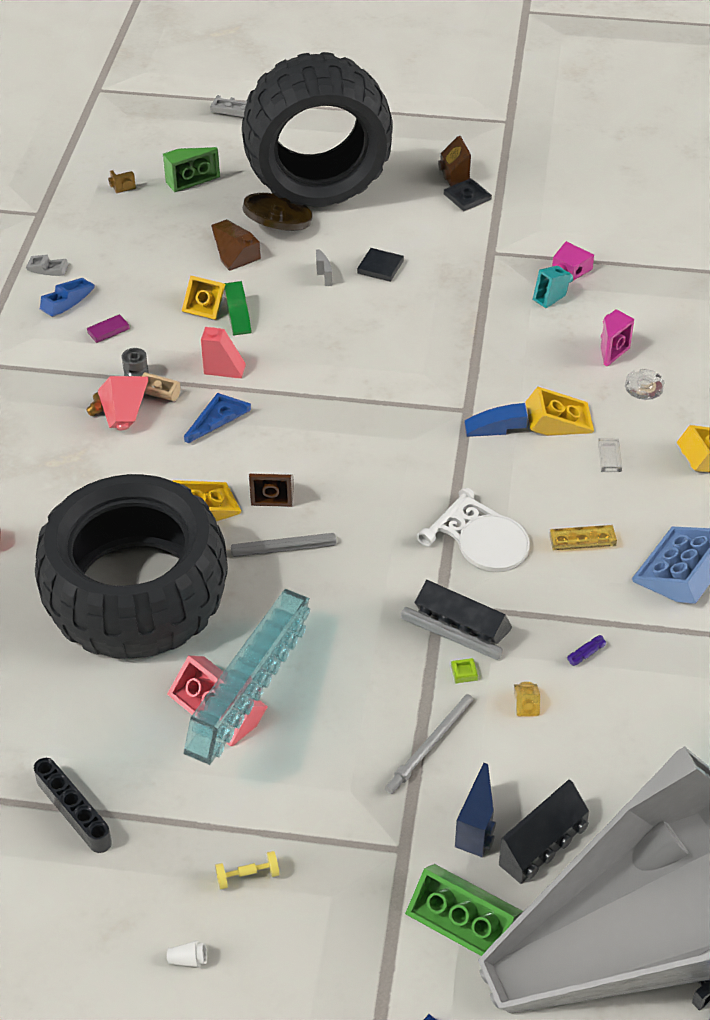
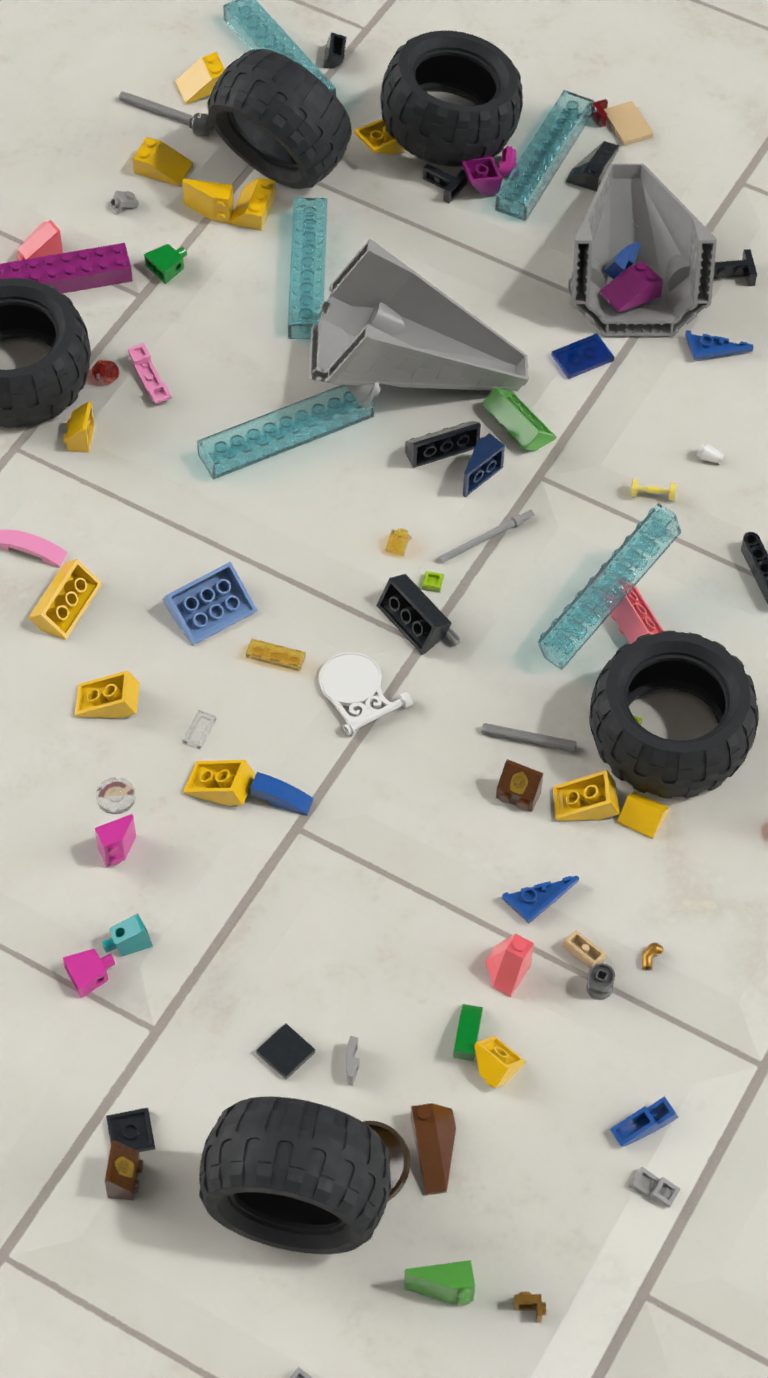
camera: 160 degrees left, 10 degrees up
magenta tile [87,314,129,343] -> none
coral slope [98,376,148,430] -> none
dark purple axle [567,635,606,666] -> none

